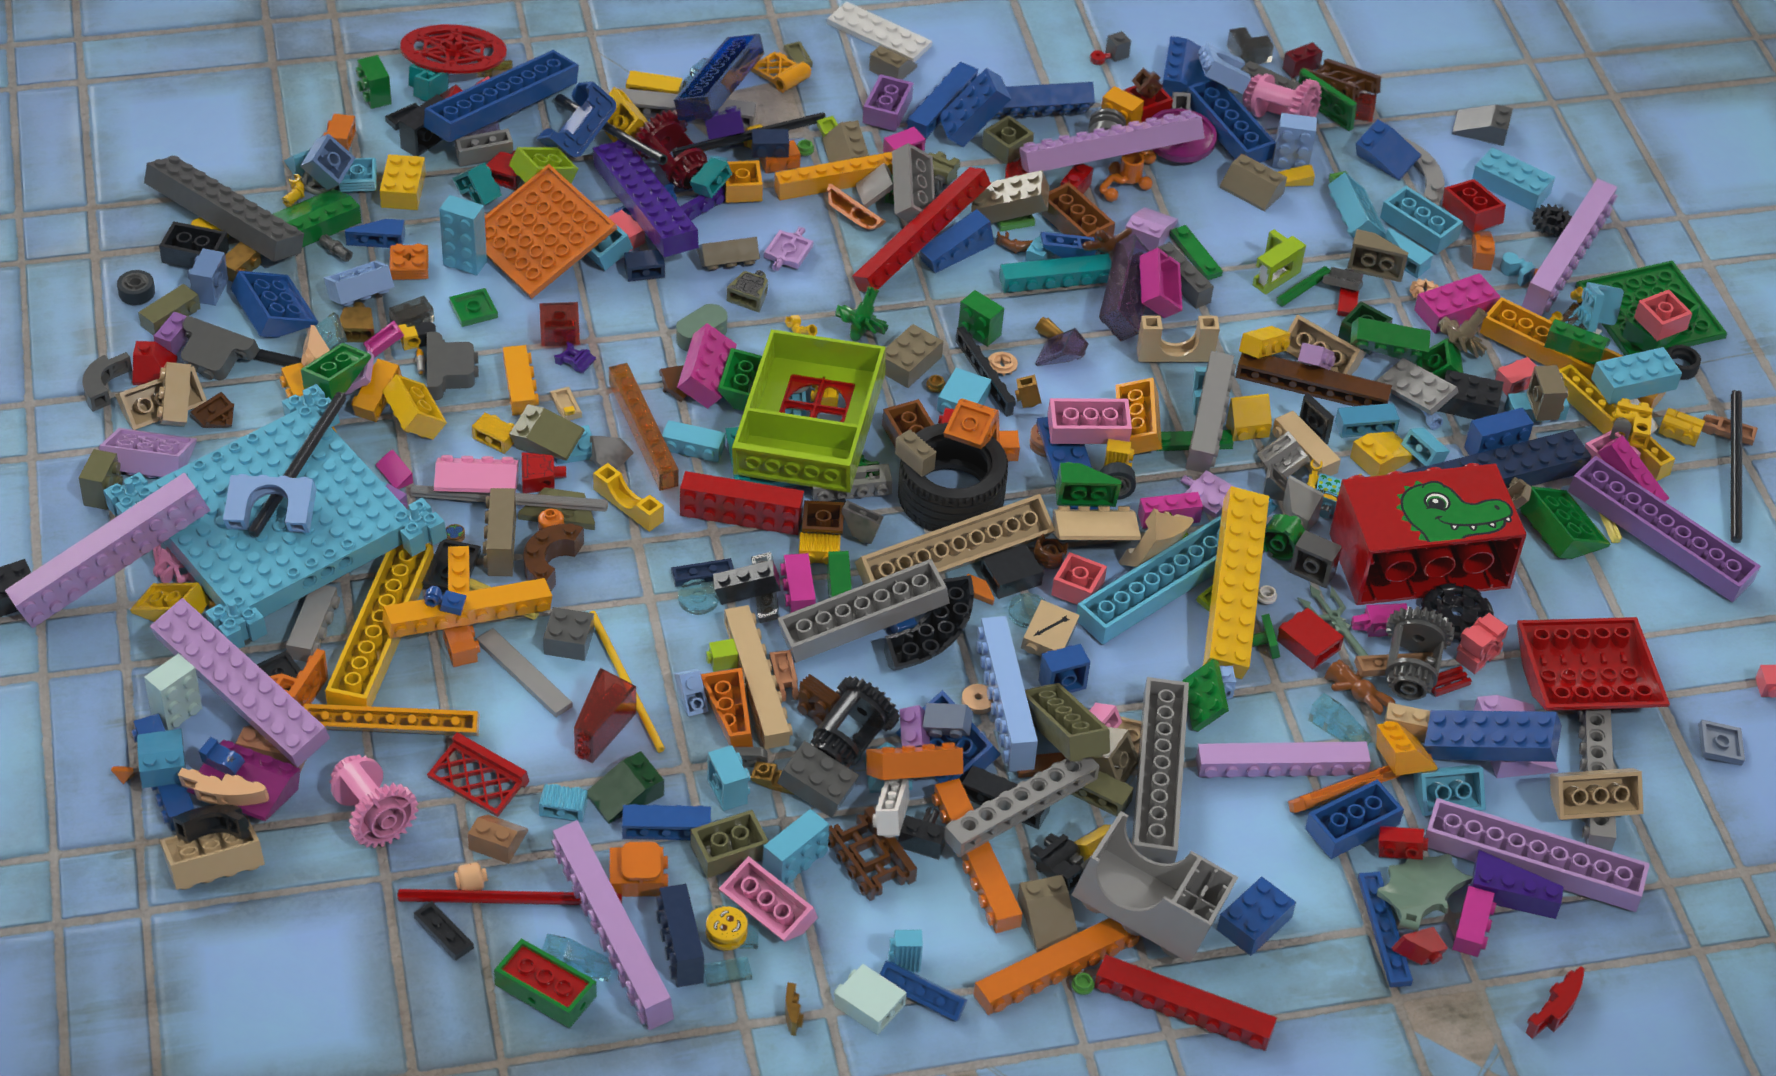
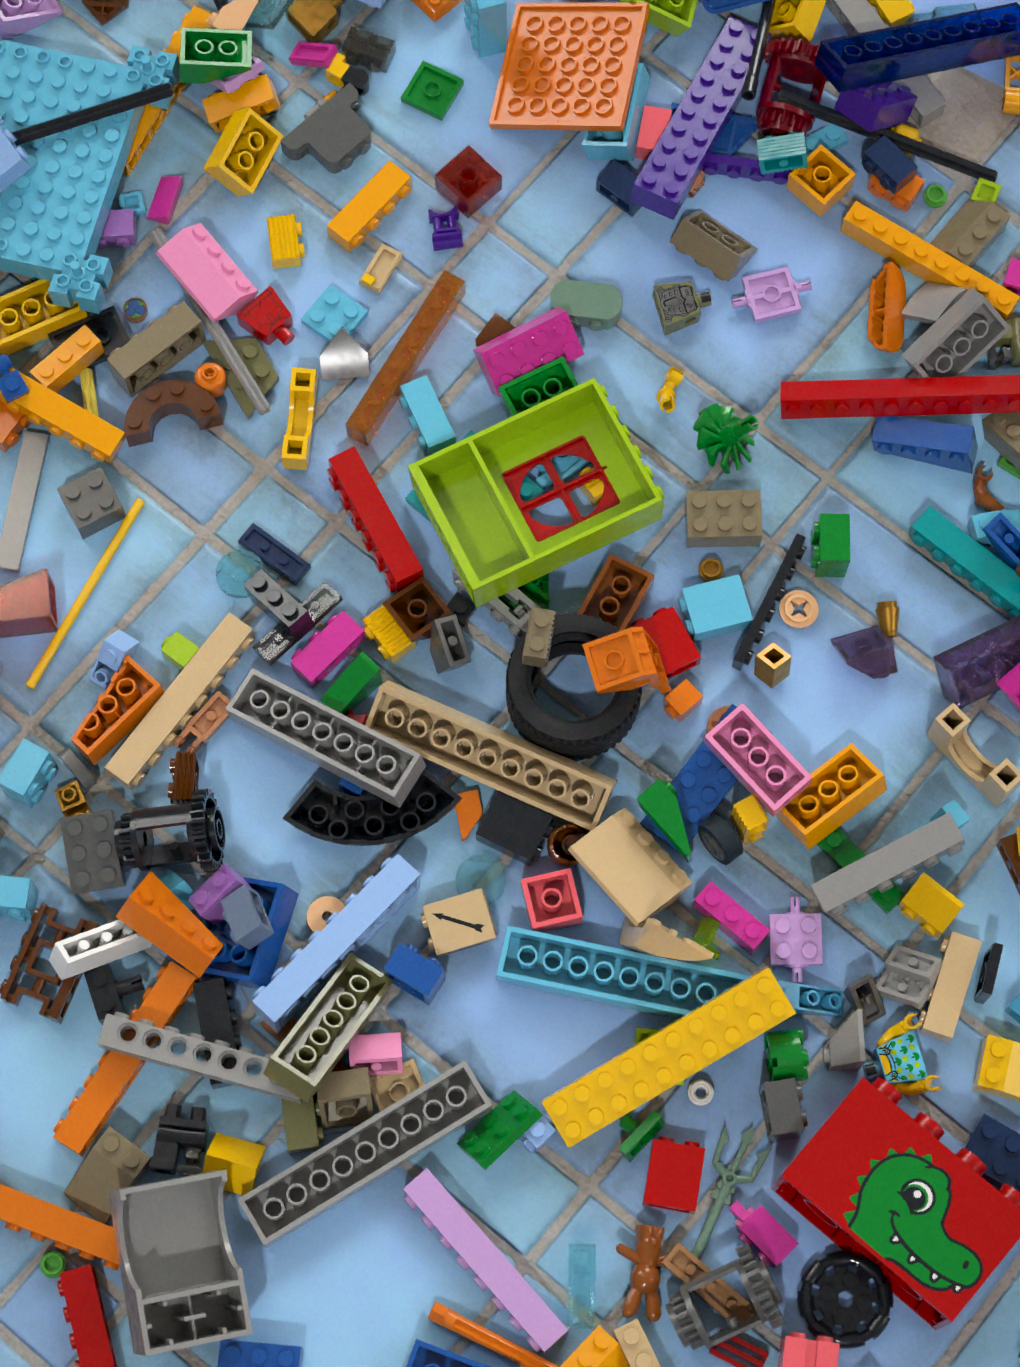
camera: 55 degrees right, 25 degrees up
olive slope [509,404,585,461] -> none

